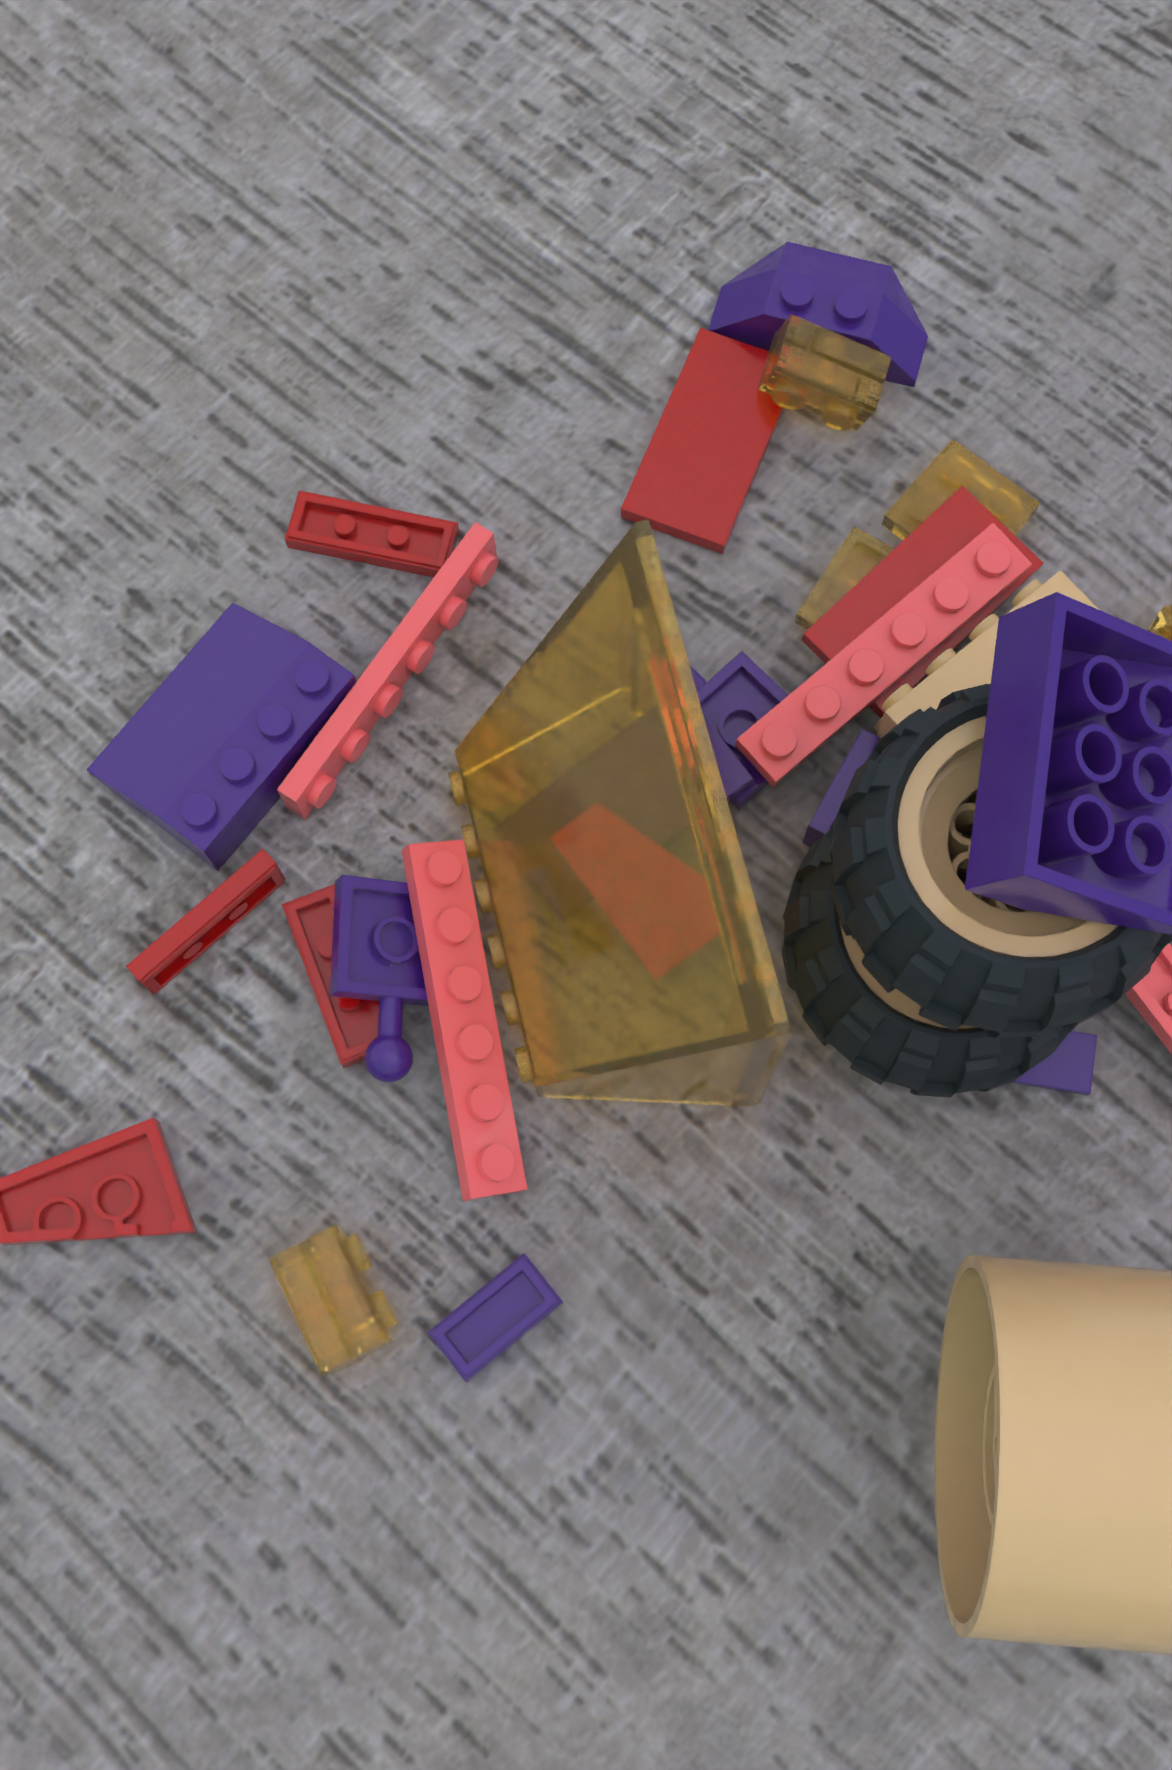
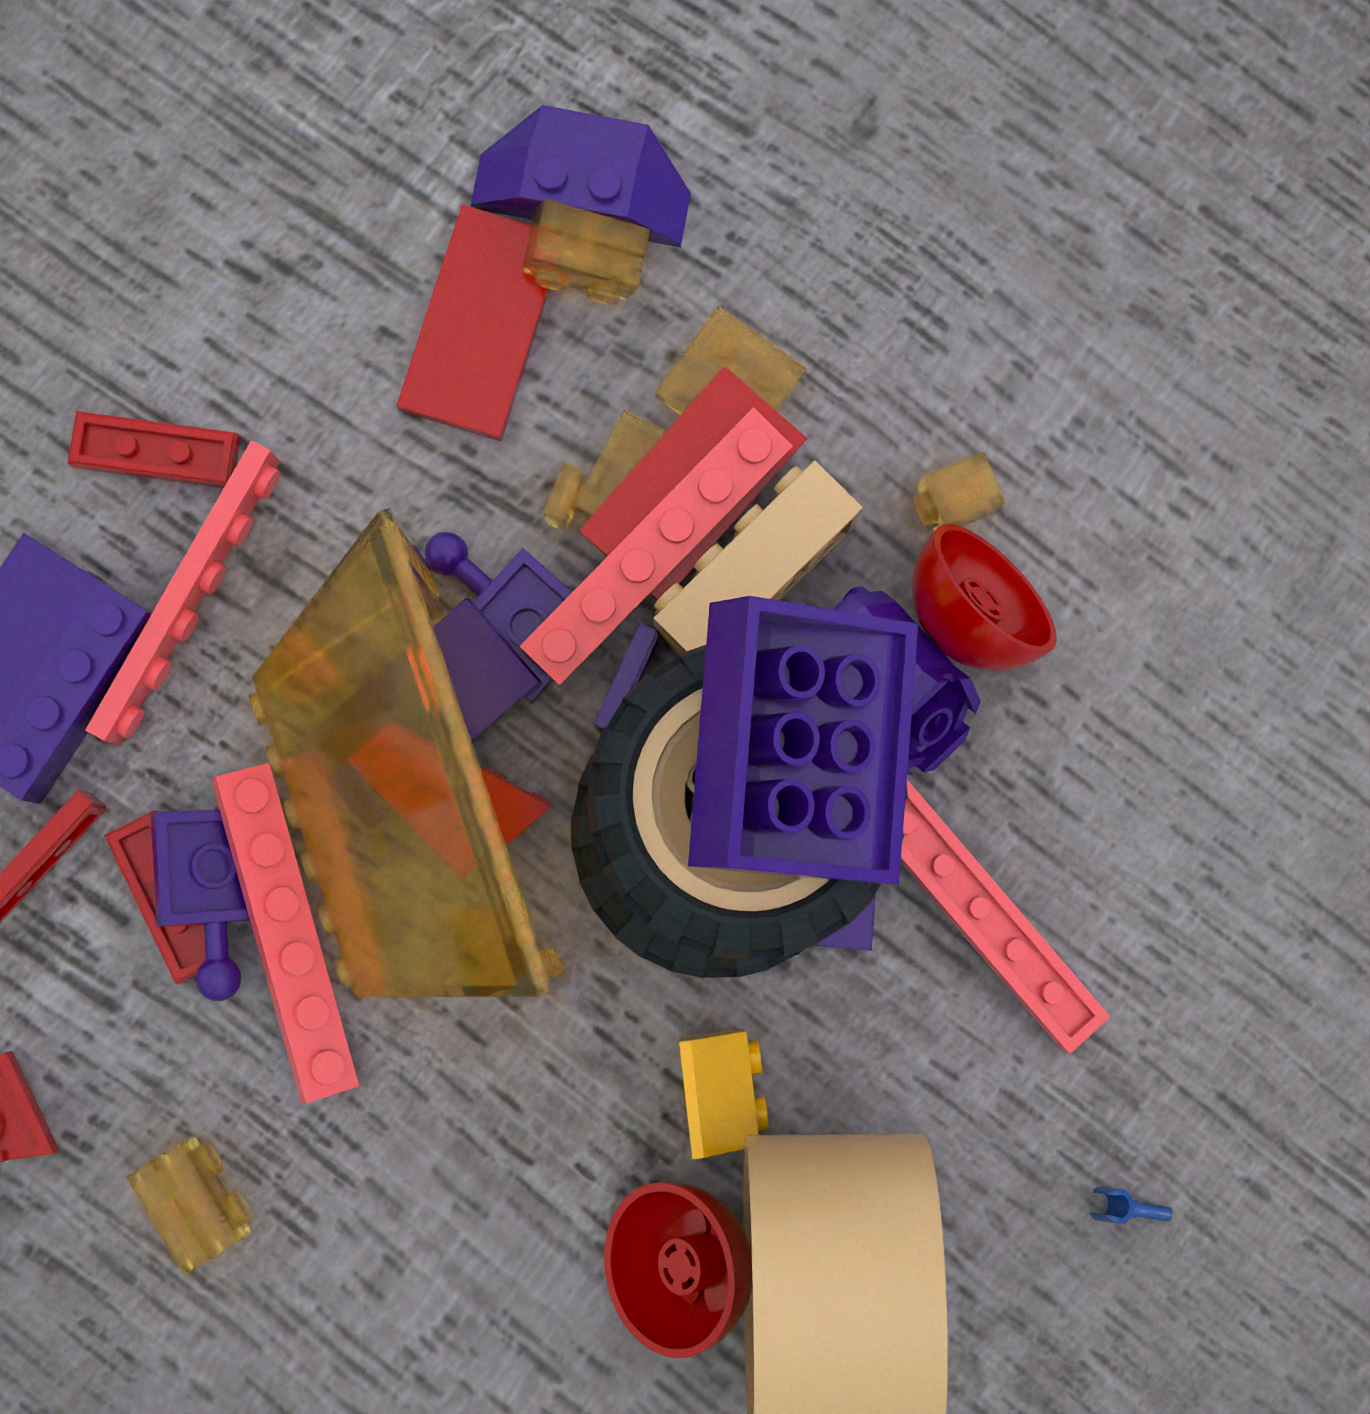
camera: 10 degrees left, 10 degrees up
dark purple tile [427,1253,563,1382] -> none
none -> clear yellow tile [543,463,585,530]
none -> red piece [604,1182,752,1358]
none -> yellow slope [679,1029,769,1160]

